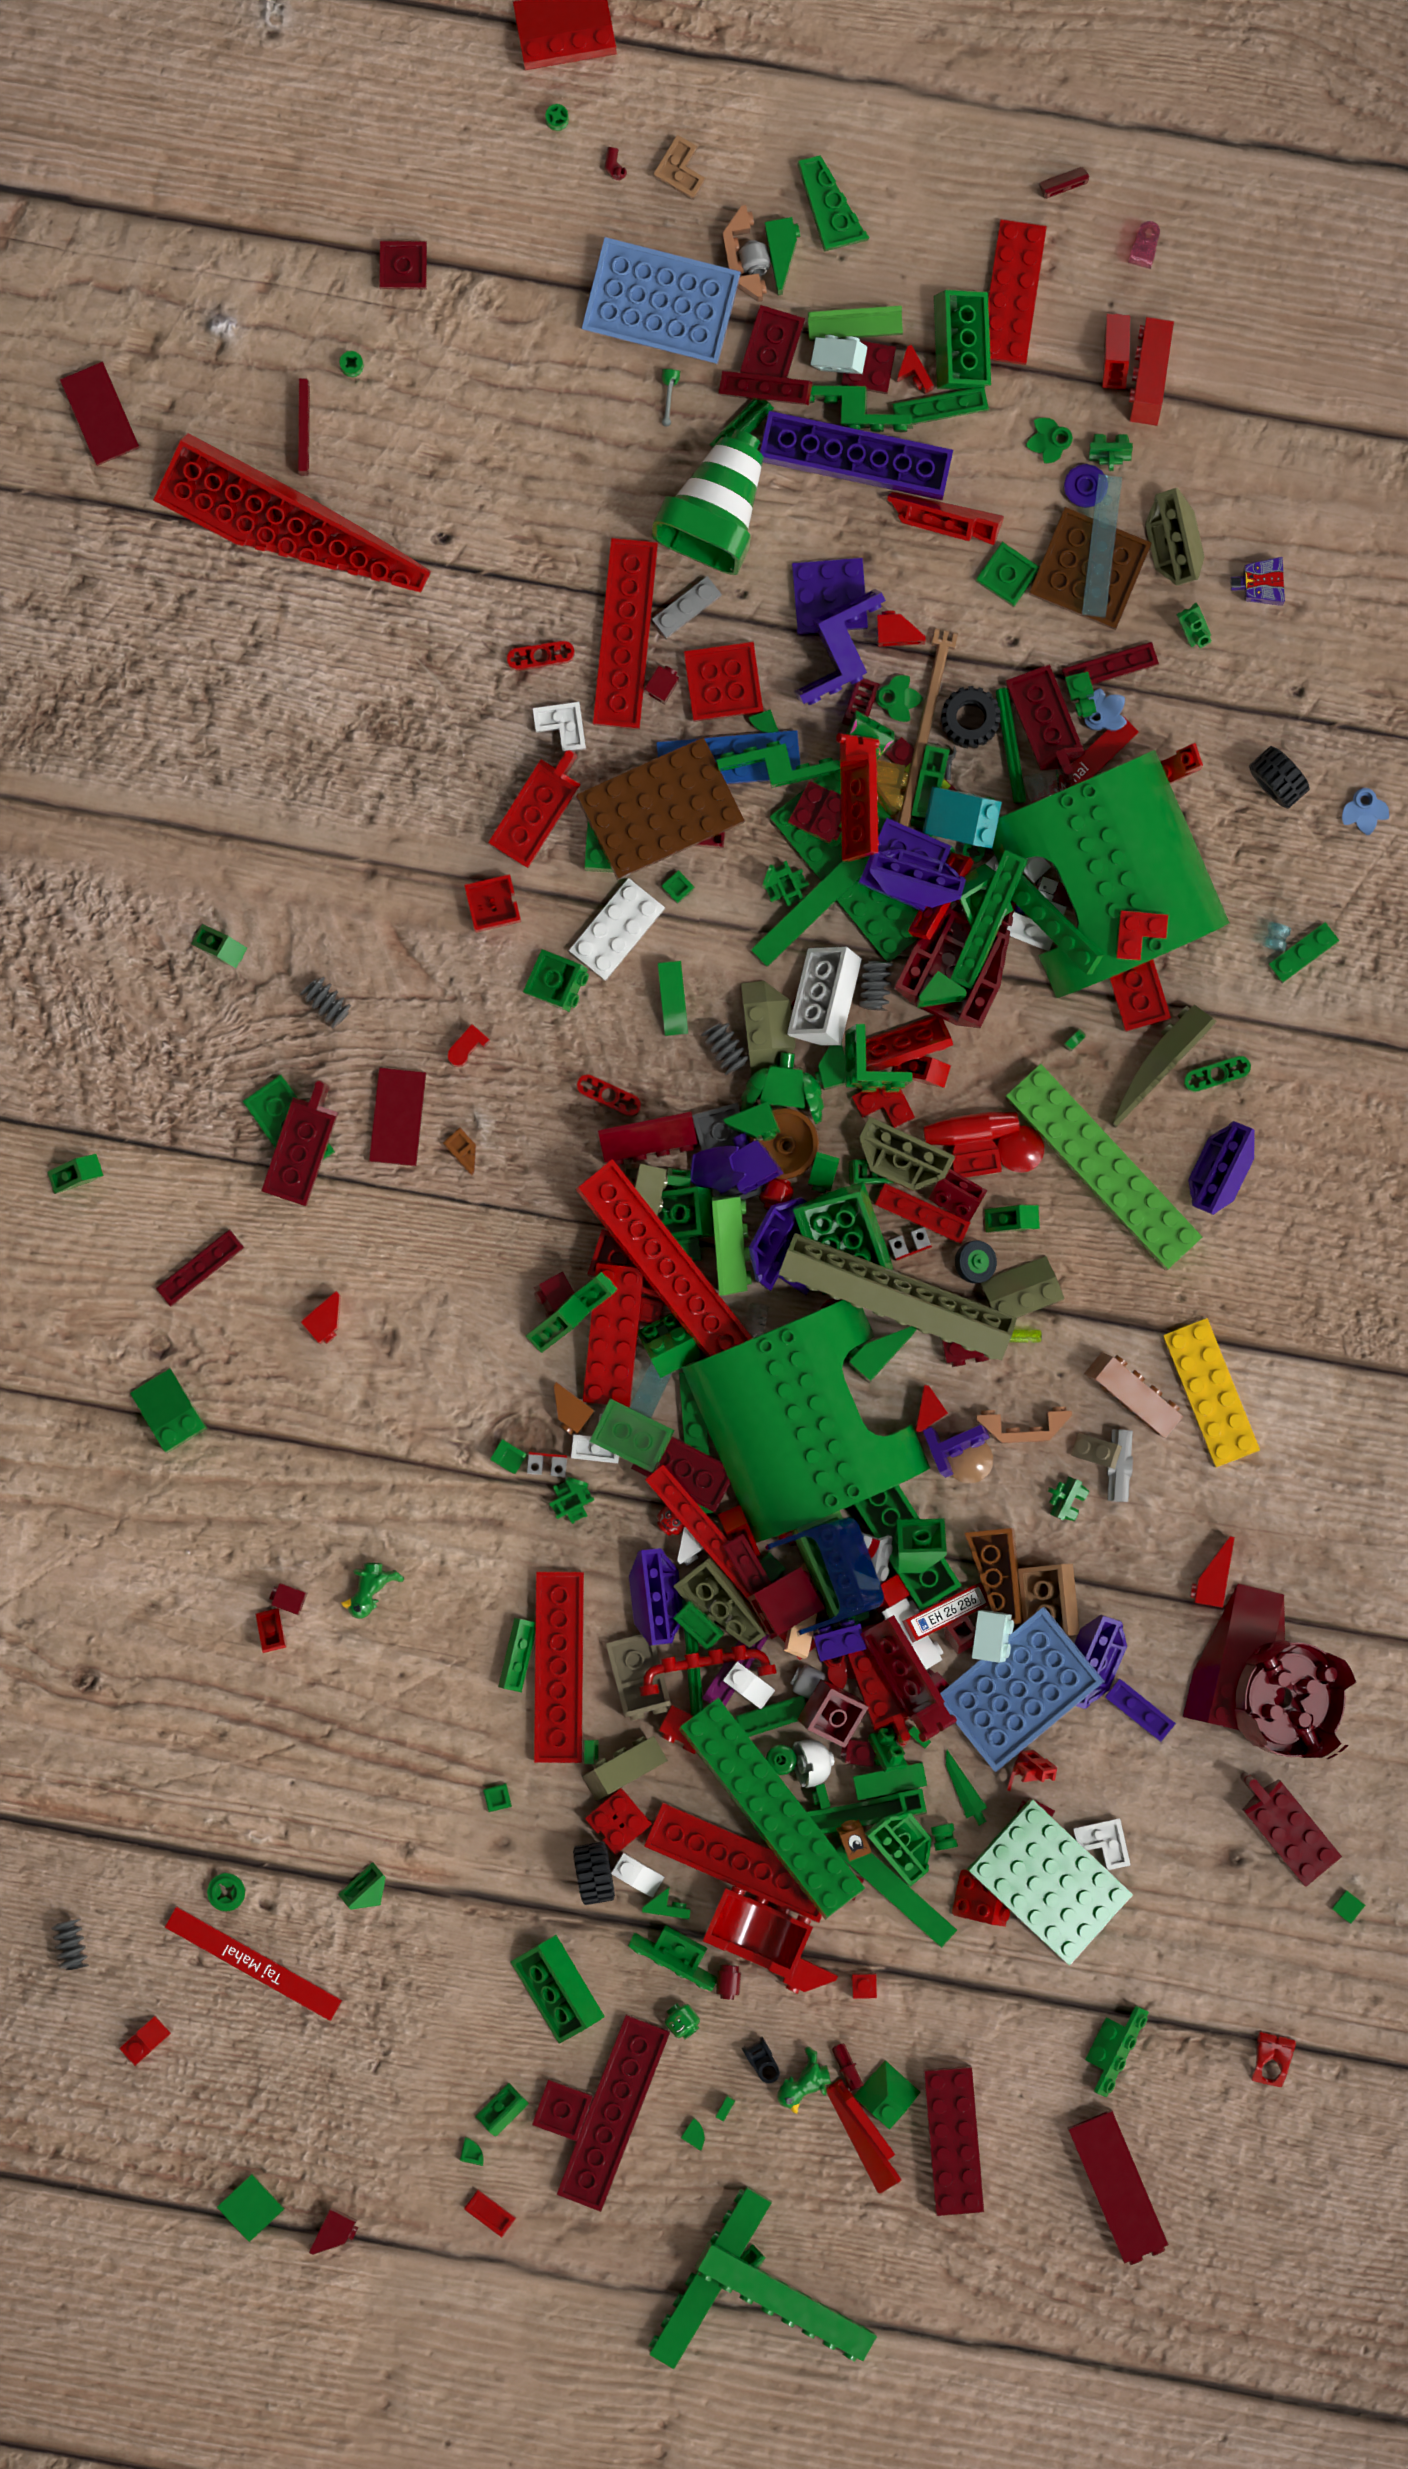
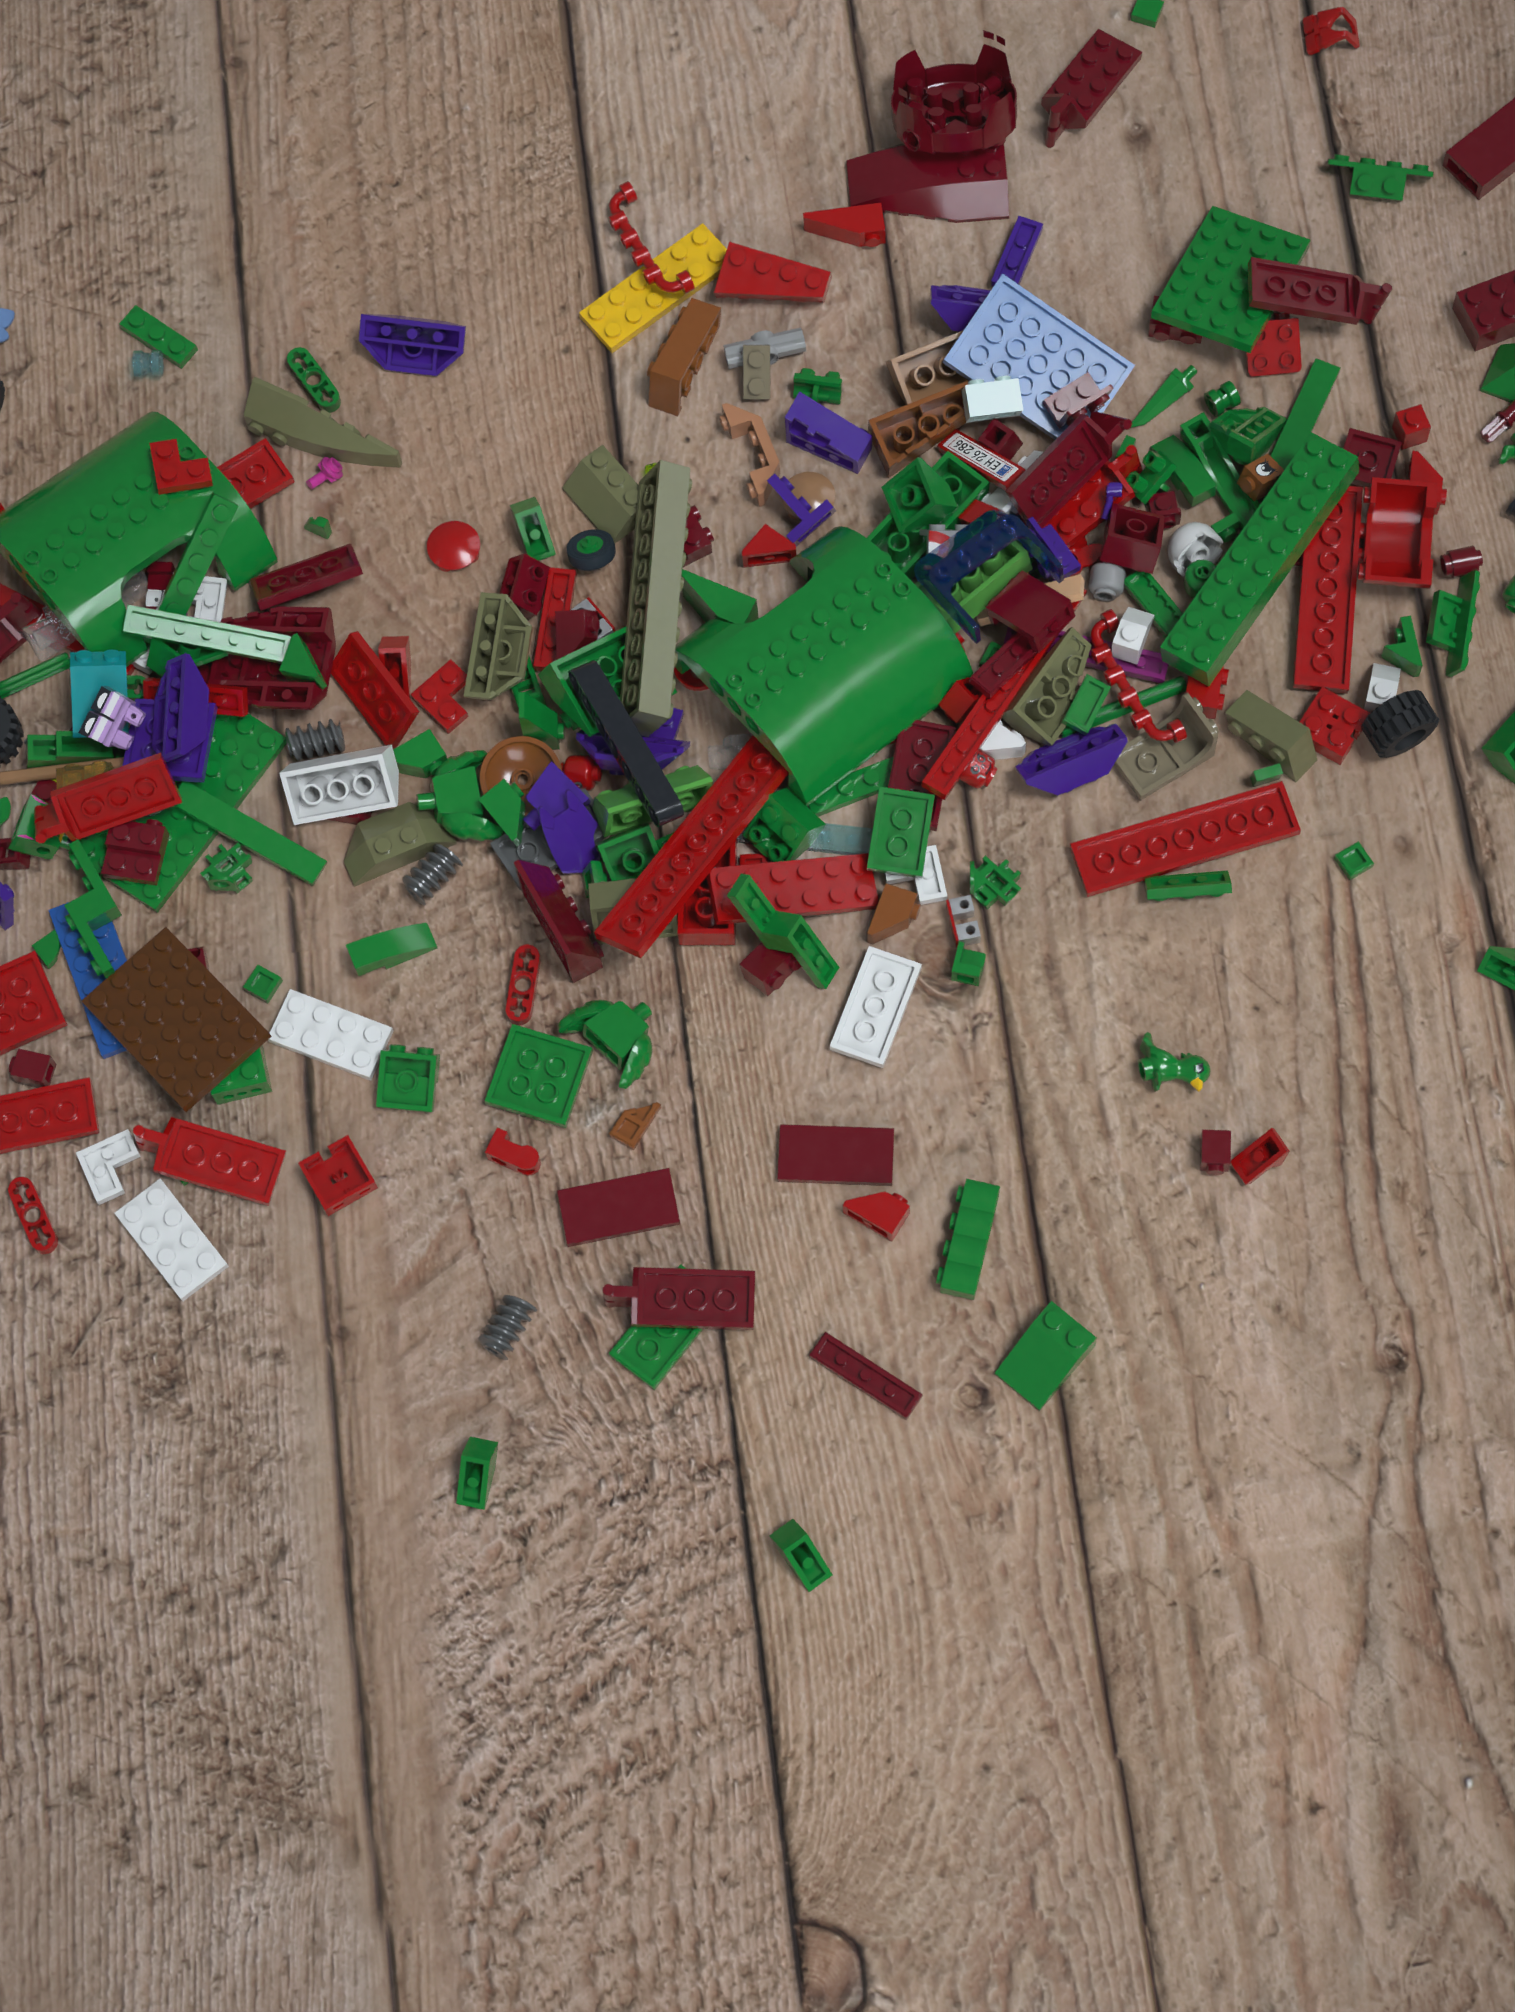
camera: 105 degrees left, 15 degrees down
green bracket [845,1024,912,1093] -> none
red plate [923,1112,1020,1178] -> none
bright green brick [1005,1064,1203,1271] -> none
red piece [1007,1750,1057,1792] -> none
white plate [1073,1818,1130,1870] -> none
none -> lavender hips [78,686,146,750]
none -> white plate [115,1178,229,1301]
none -> dark red tile [250,544,363,611]
none -> dark pink plate [306,457,343,489]
none -> green plate [485,1024,593,1128]
none -> dark red slope [555,609,600,660]
none -> green torso [557,1000,652,1089]
none -> black beam [568,660,684,827]
none -> red bar [608,181,695,294]
none -> red wedge [714,242,832,303]
none -> dark red tile [777,1124,894,1186]
none -> dark purple wedge [785,391,872,474]
none -> white plate [830,946,922,1068]
none -> green brick [936,1178,1000,1300]
none -> bracket [1042,372,1114,429]
none -> dark purple hand [1101,482,1122,520]
none -> dark red hinge [1248,257,1392,325]
none -> dark red plate [1343,428,1402,487]

